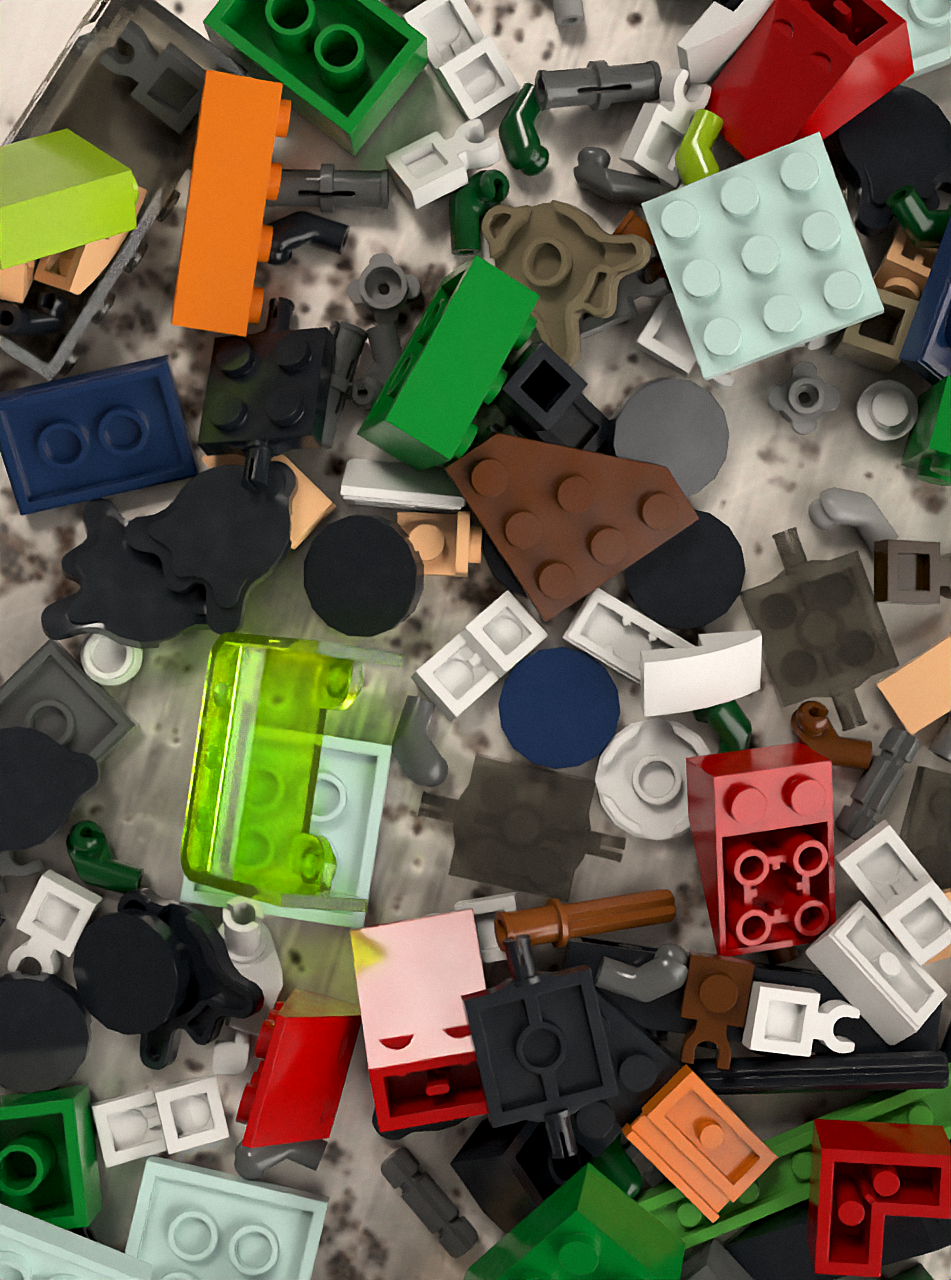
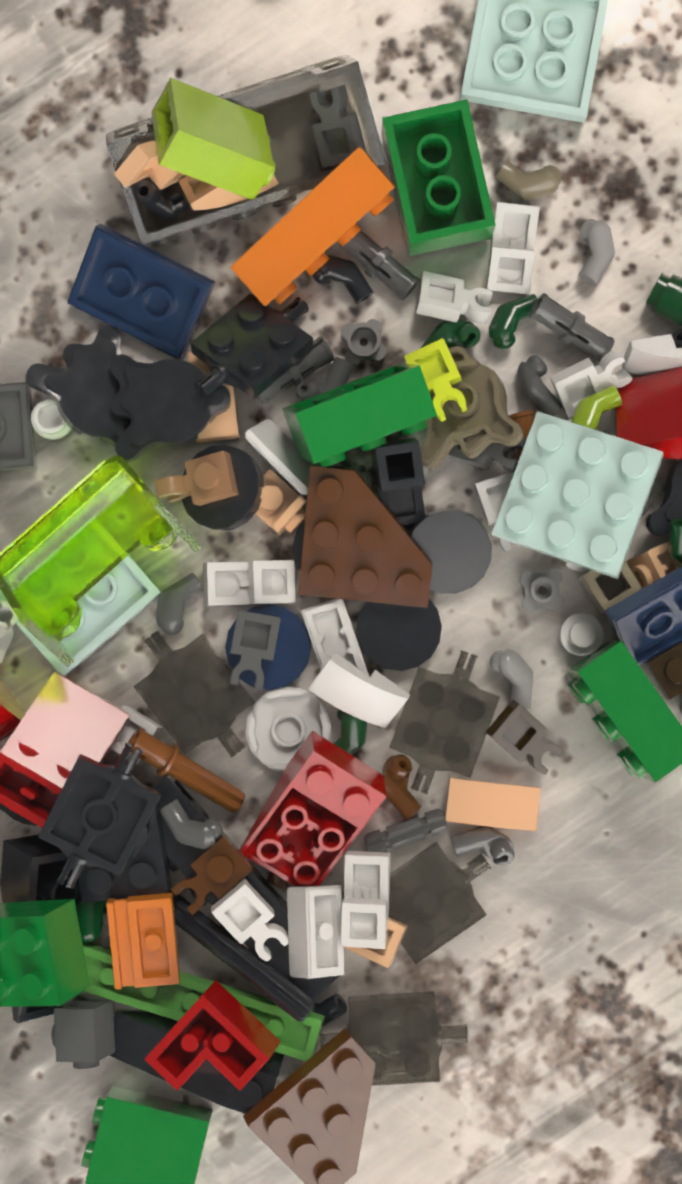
camera: 50 degrees right, 0 degrees up
none -> medium nougat plate [154,450,239,506]
none -> dark grey plate [230,610,281,690]
none -> neon yellow plate [404,338,467,422]

